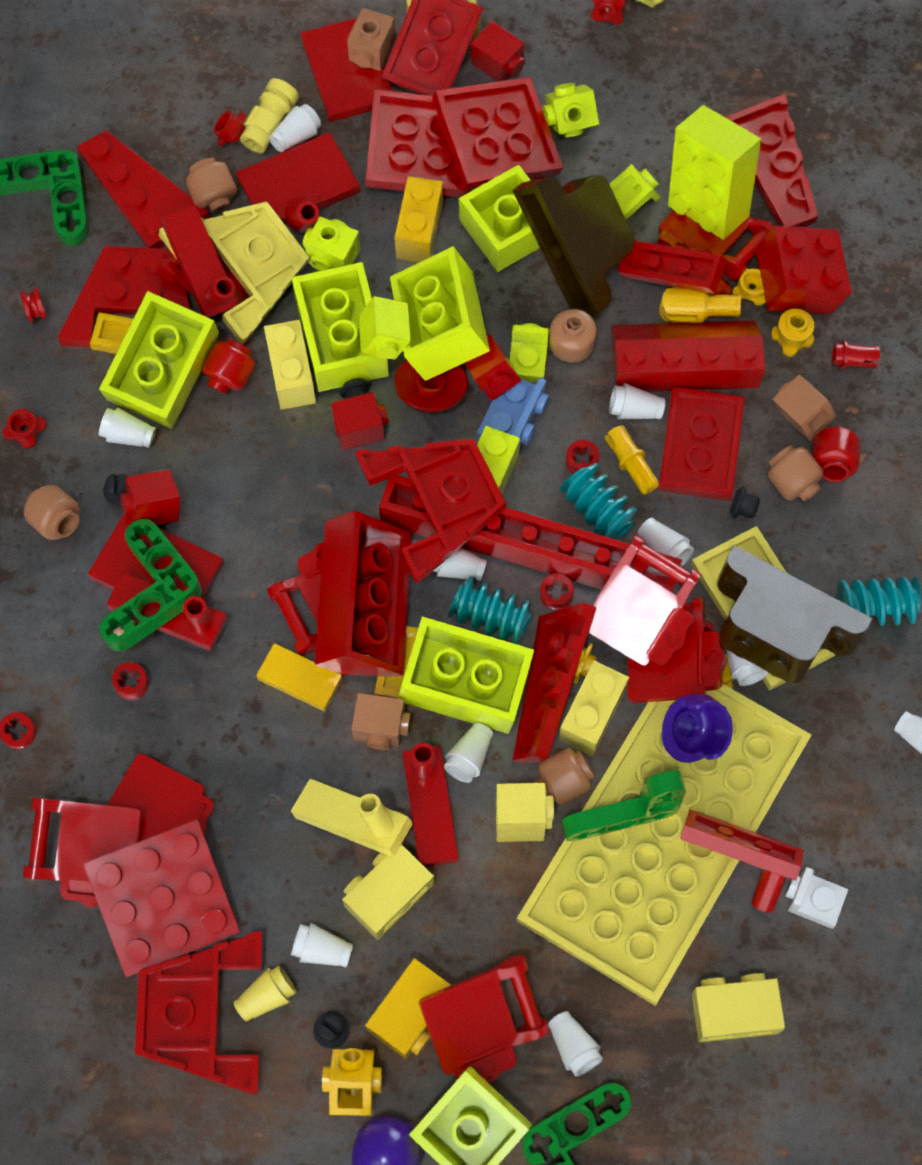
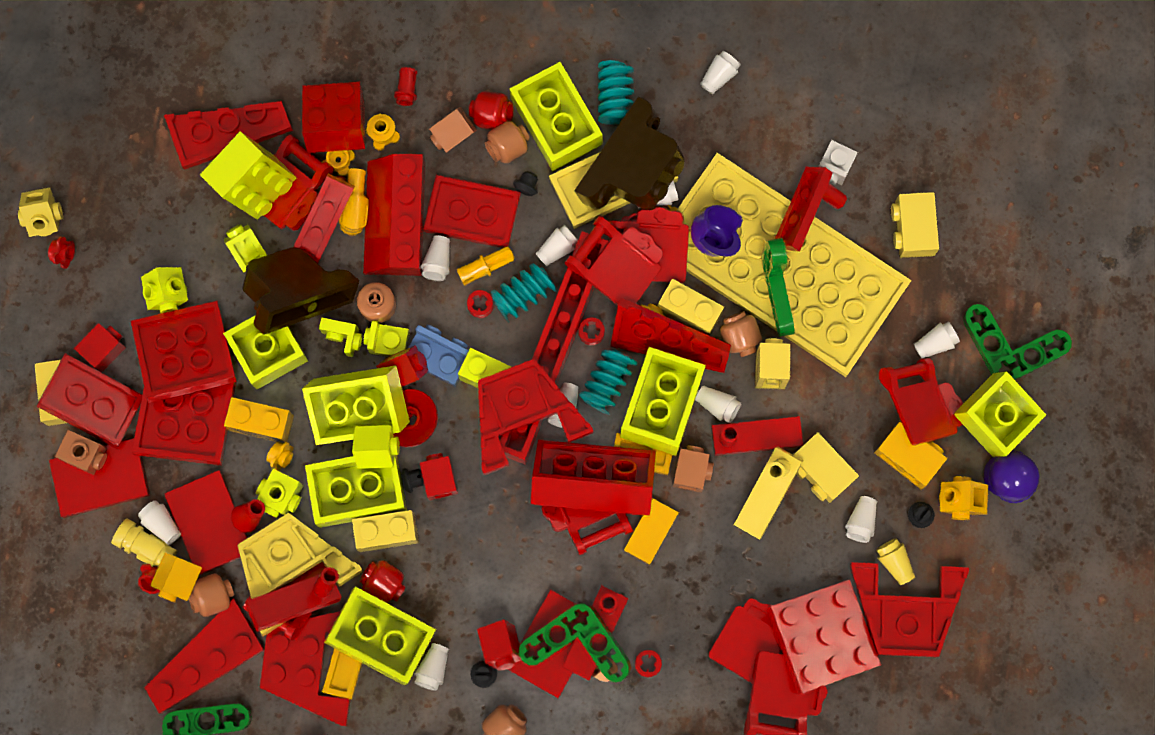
camera: 85 degrees left, 10 degrees up
none -> yellow brick [150,552,202,602]
none -> yellow plate [266,441,294,471]
none -> neon yellow bracket [319,318,362,357]
none -> neon yellow brick [510,62,603,172]

